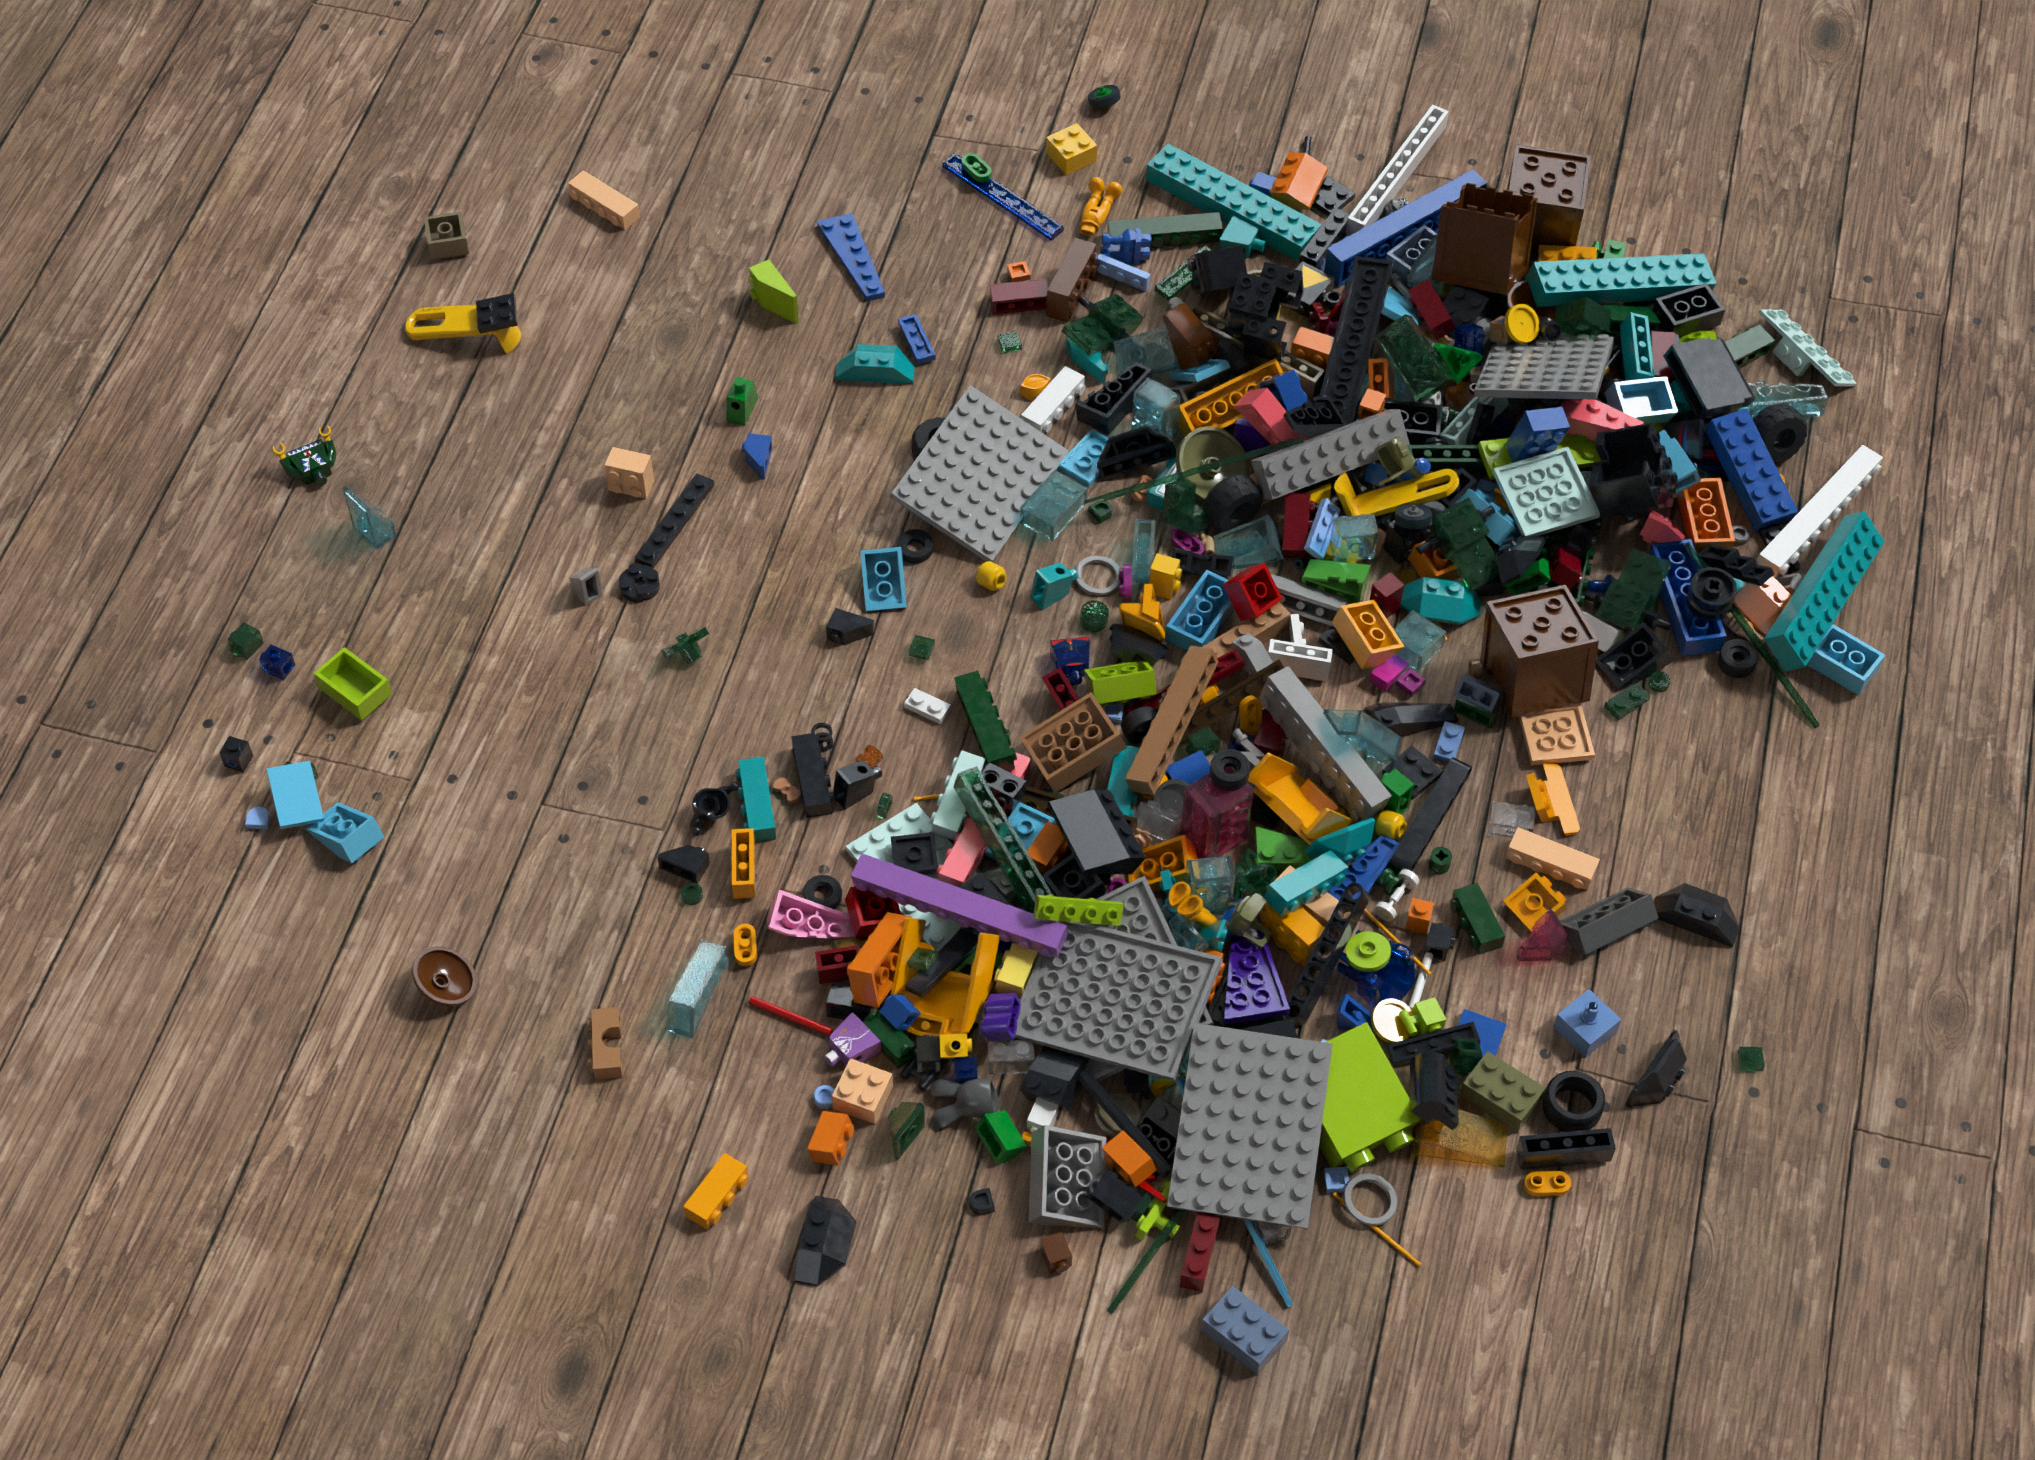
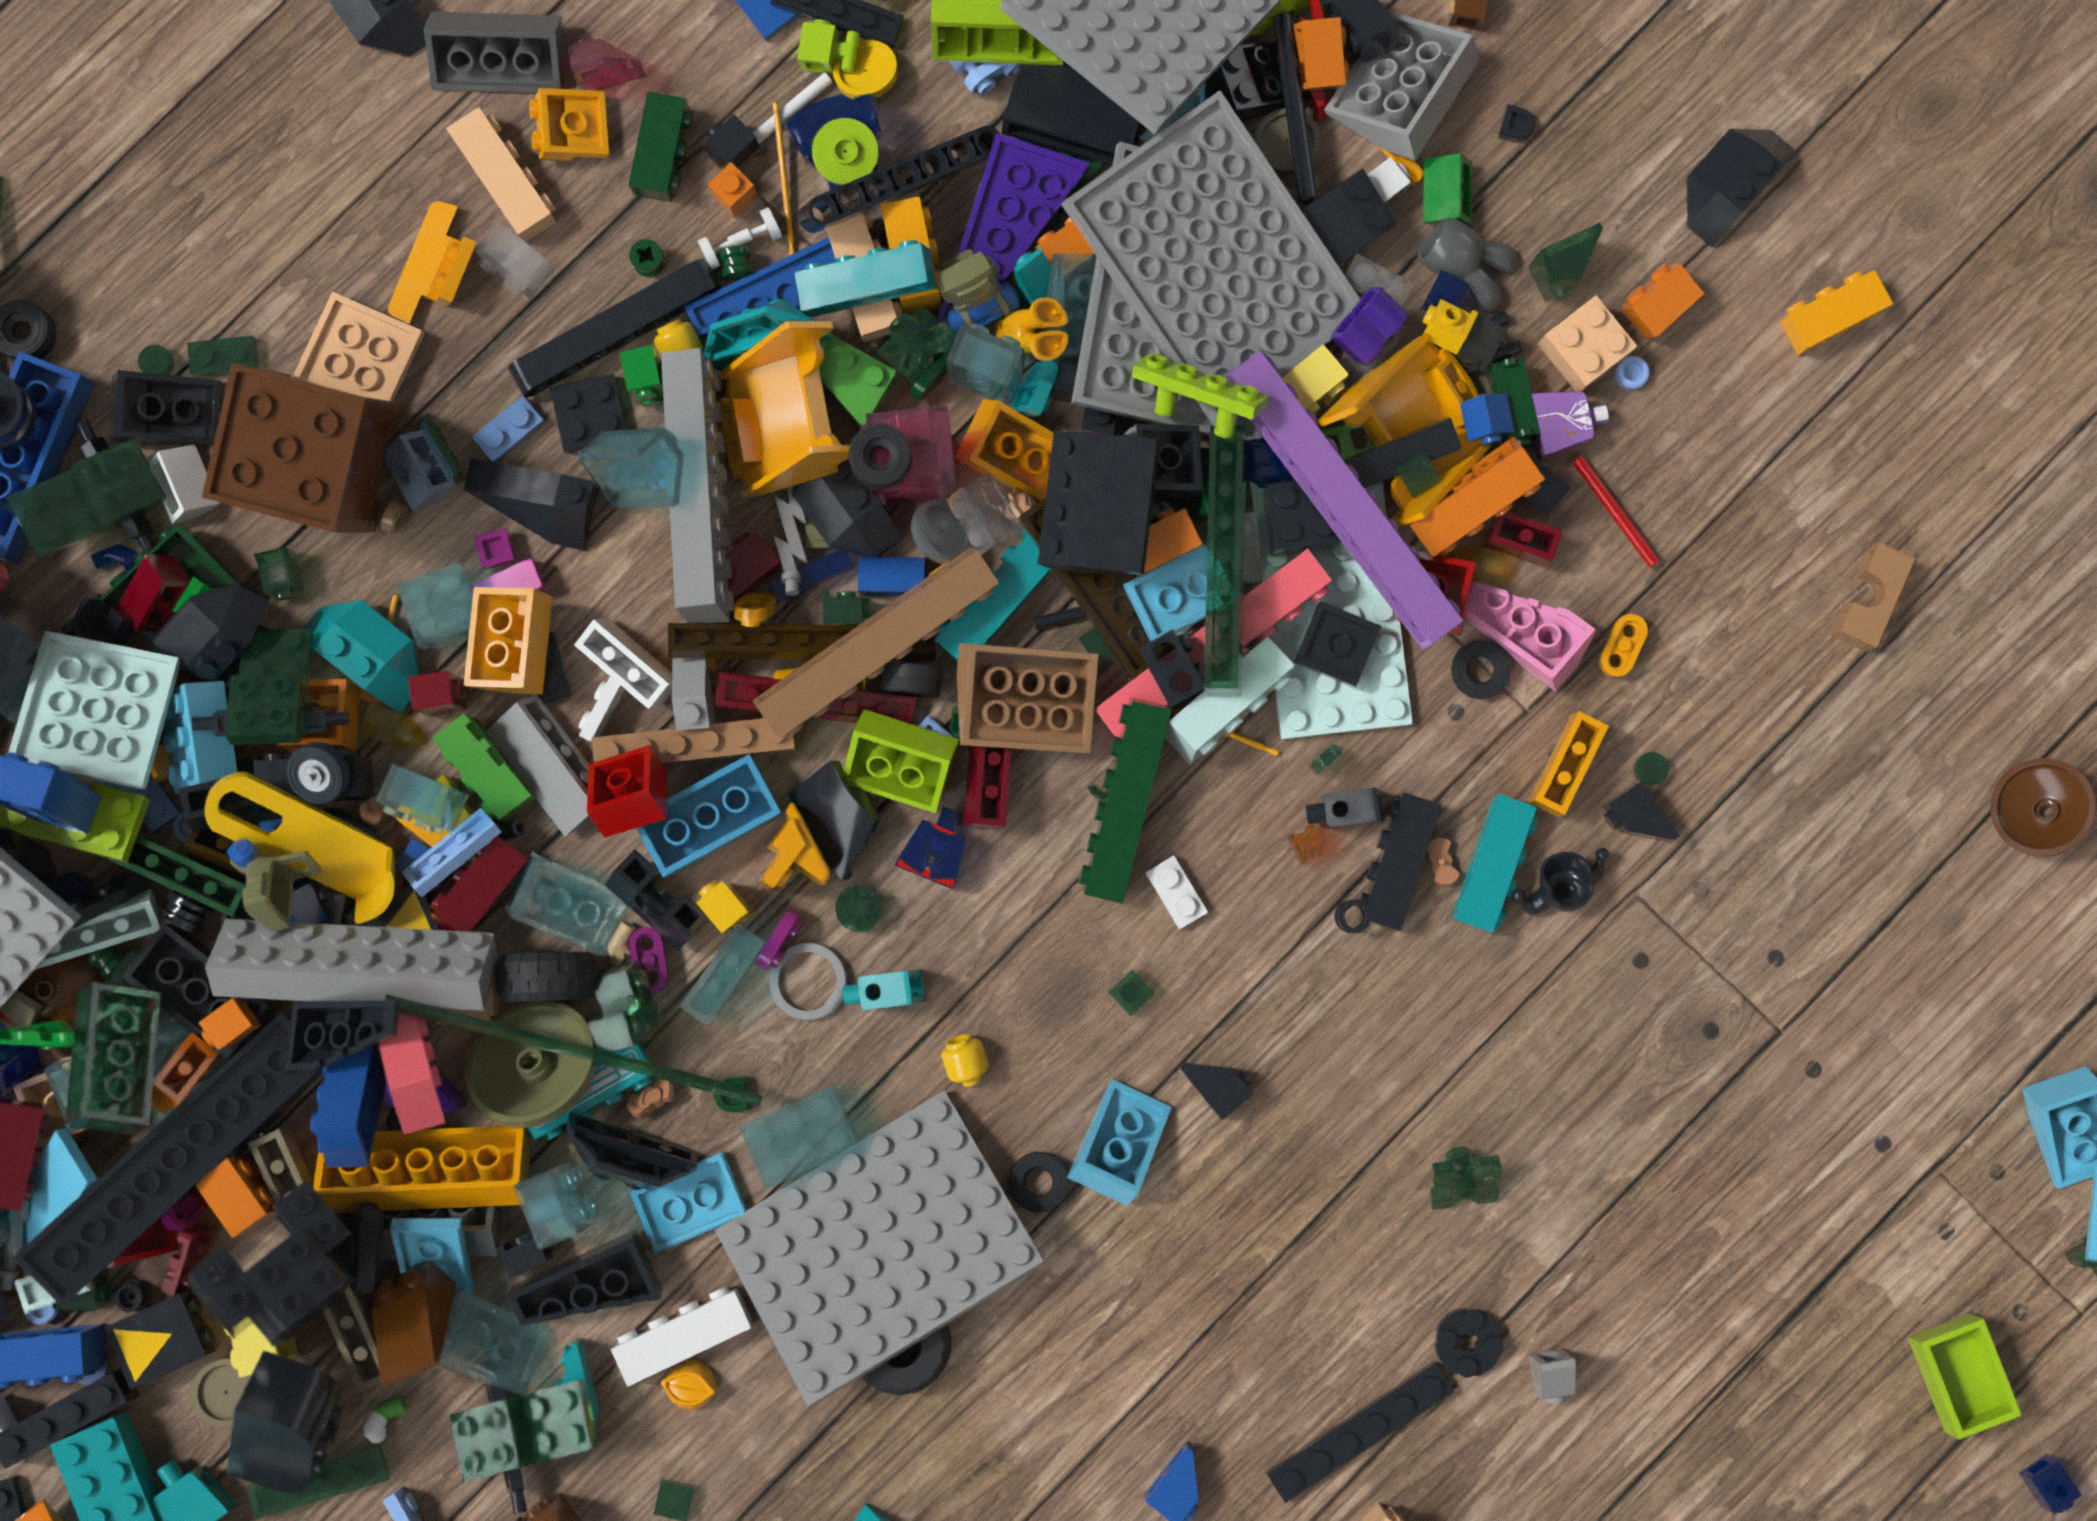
camera: 155 degrees left, 30 degrees up
clear light blue wedge [668,940,729,1039] -> none
blue slope [1337,994,1374,1032] -> none

